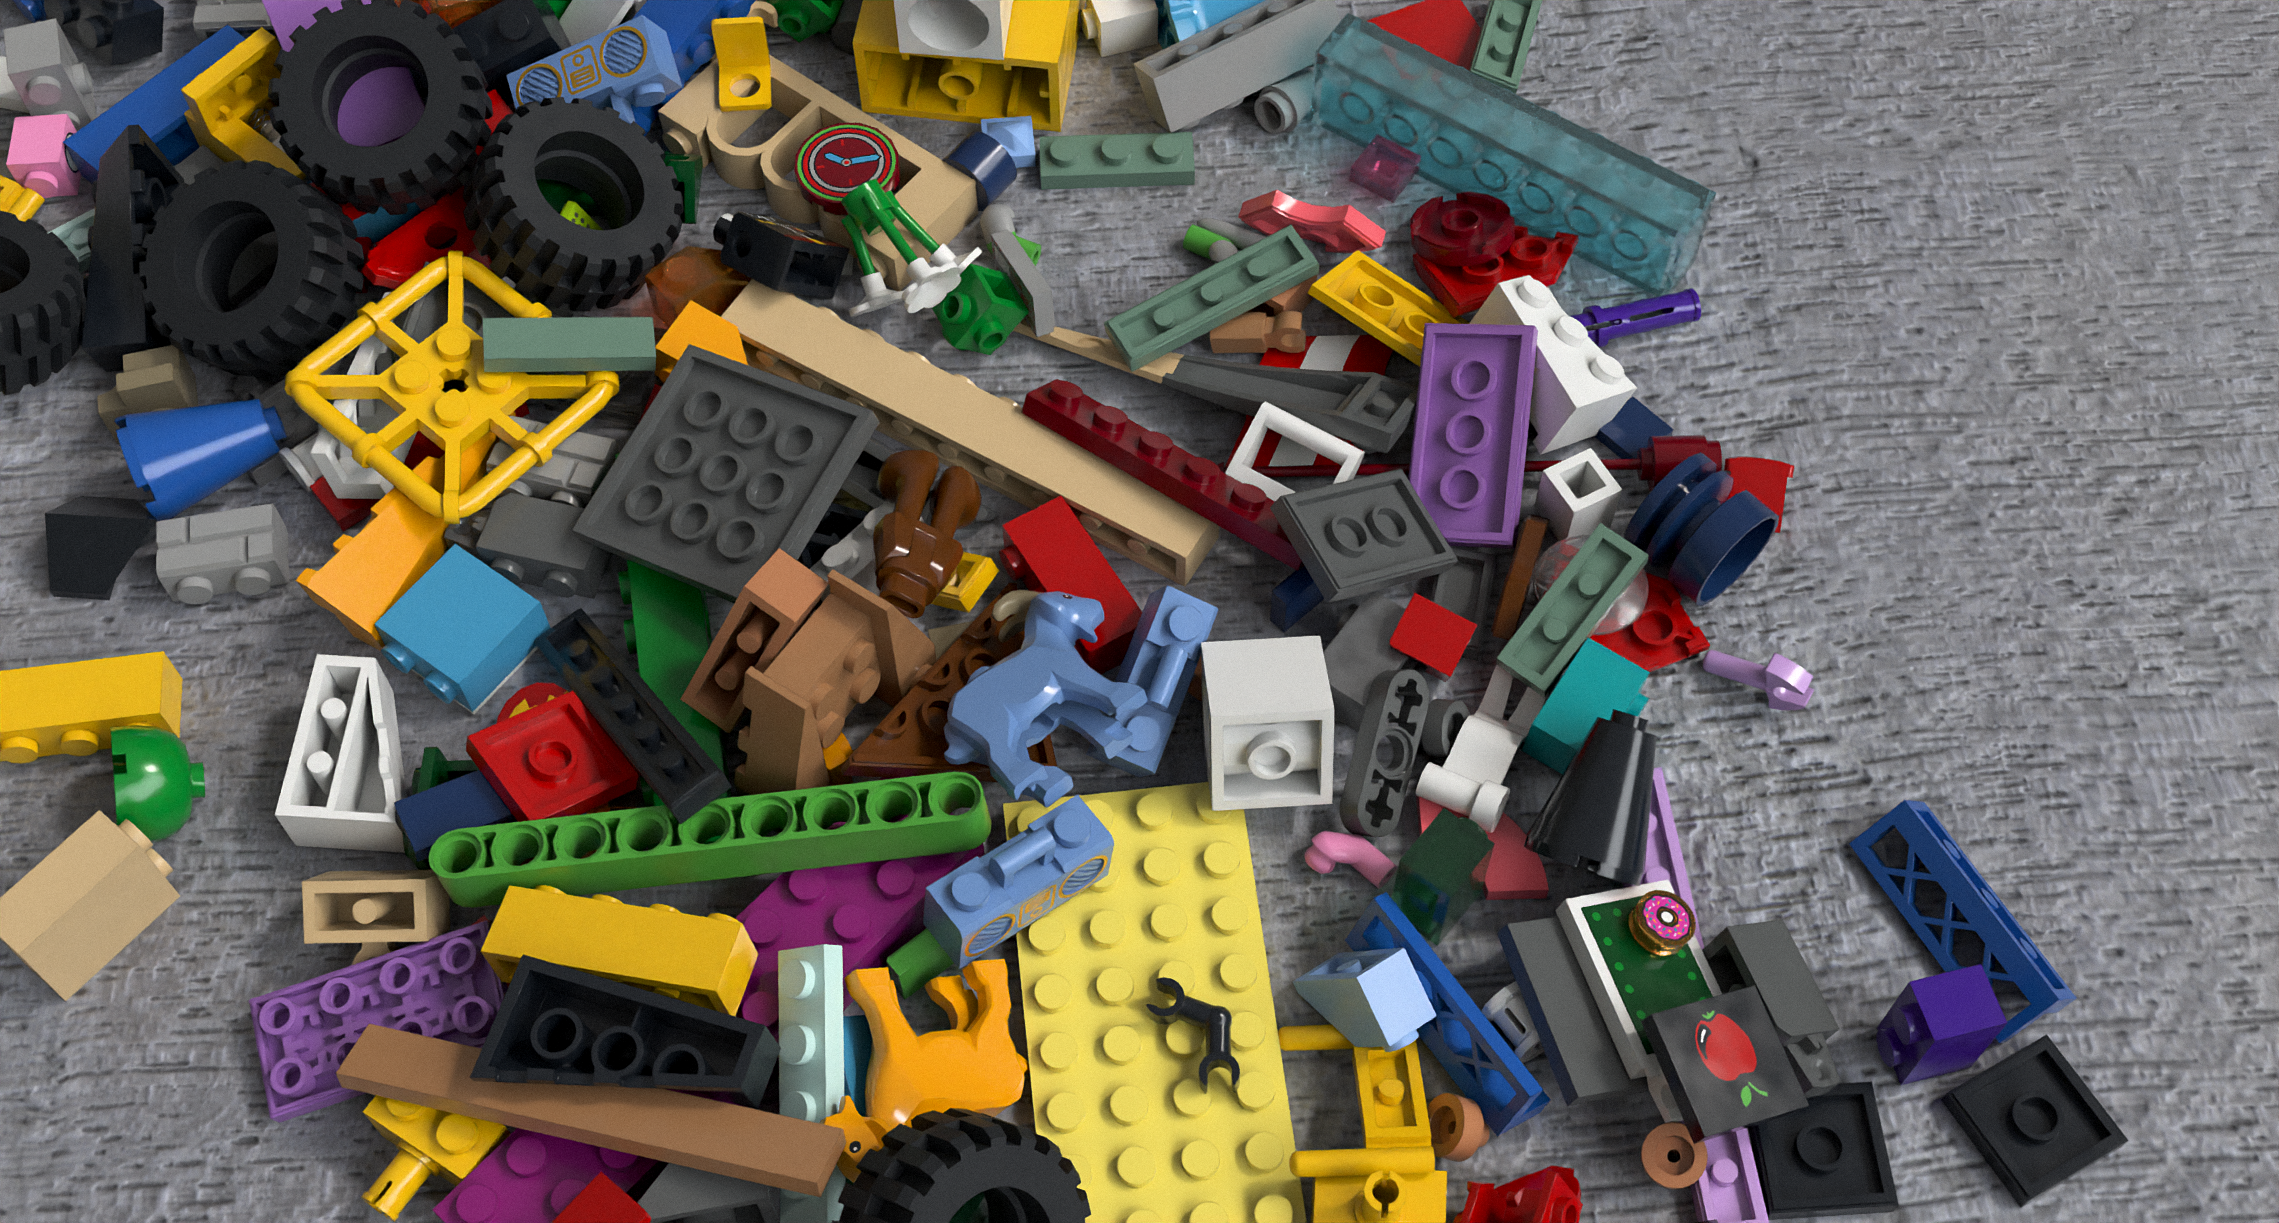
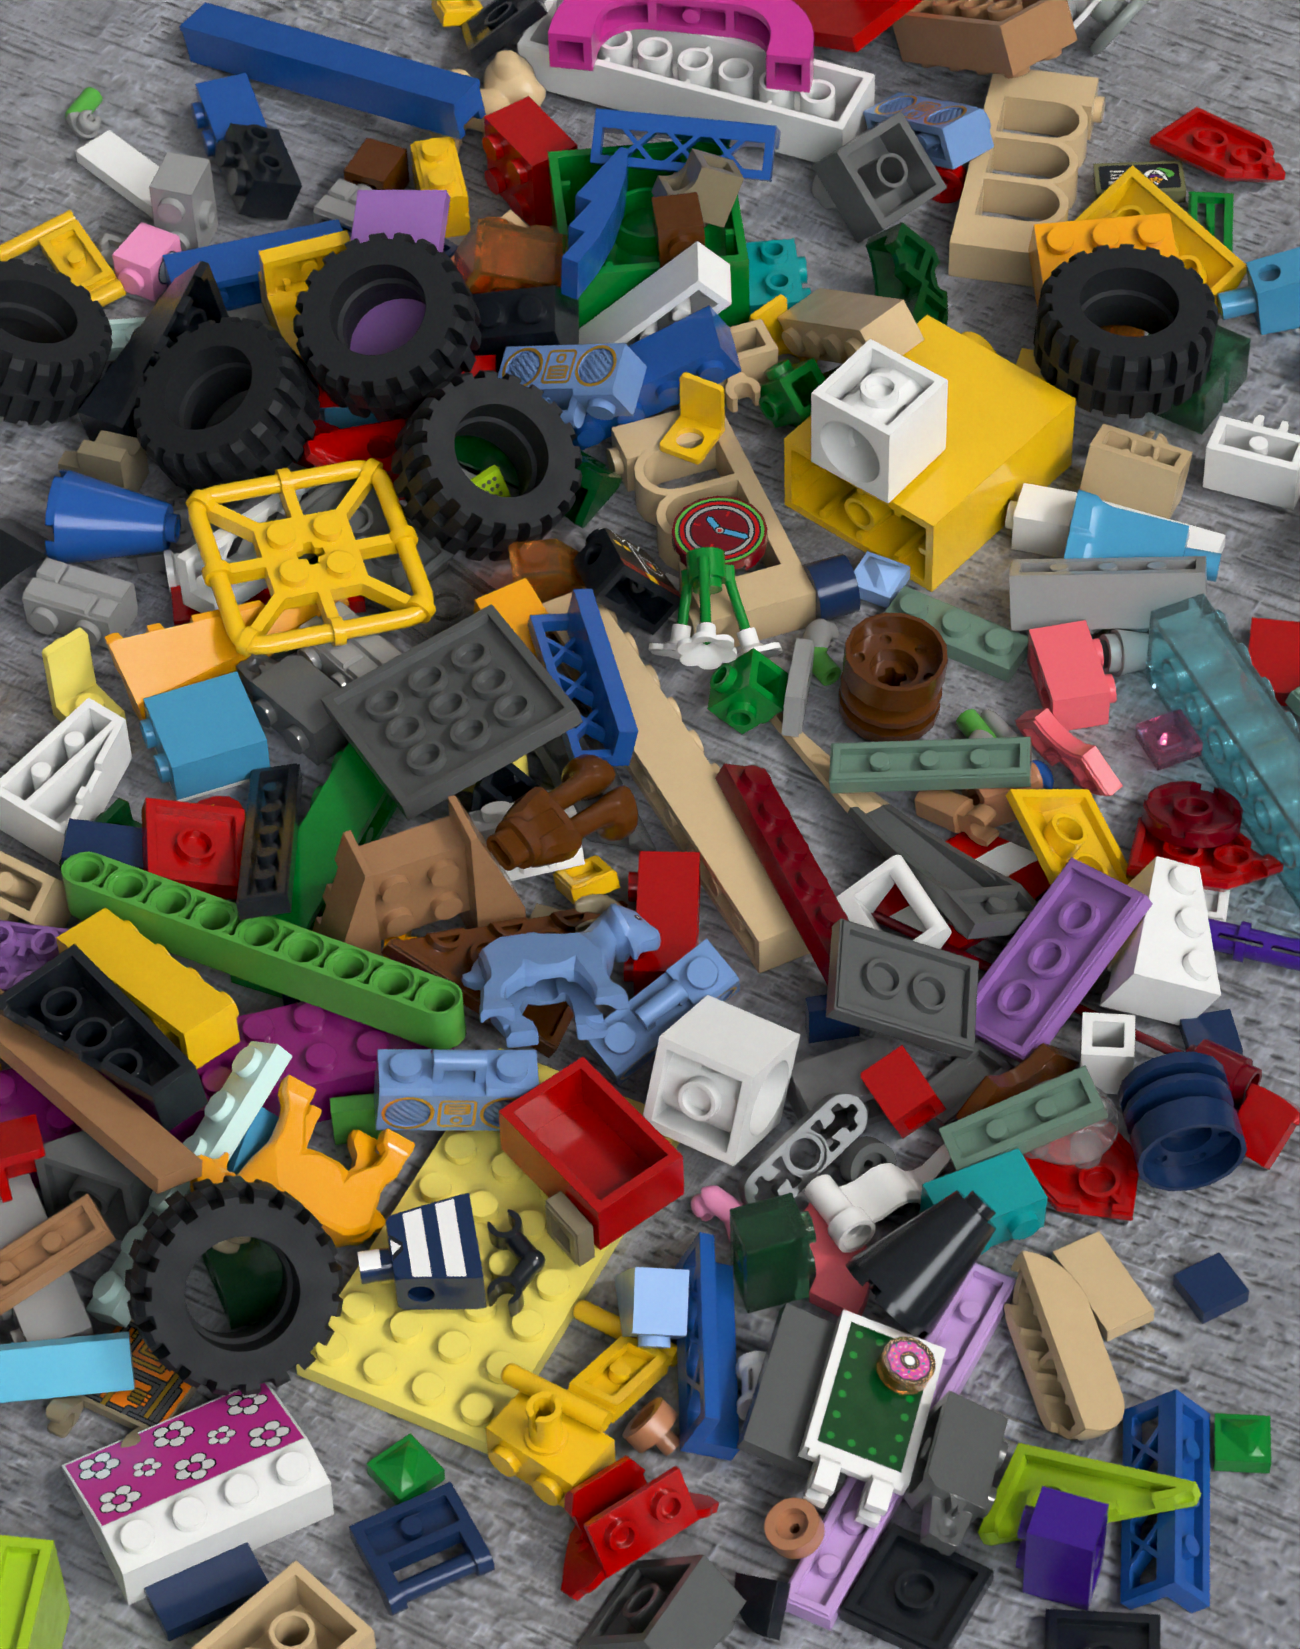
camera: 35 degrees right, 10 degrees down
sand green tile [483,317,656,372] -> none
nougat brick [680,548,829,734] -> none
black tile [1641,985,1809,1144] -> none
lavender bar [1703,650,1814,710] -> none
none -> light yellow bracket [42,628,127,724]
none -> dark blue torso [357,1193,486,1310]
none -> red piece [498,1056,684,1250]
none -> blue fence [527,589,638,766]
none -> dark tan tile [545,1191,595,1267]
none -> reddish brown wheel [838,612,948,742]
none -> lime wing [978,1443,1201,1546]
none -> tan brick [1004,1250,1125,1440]
none -> coral brick [1027,620,1117,731]
none -> tan tile [1052,1231,1155,1342]
none -> dark blue tile [1173,1252,1249,1324]
none -> green tile [1213,1413,1271,1474]

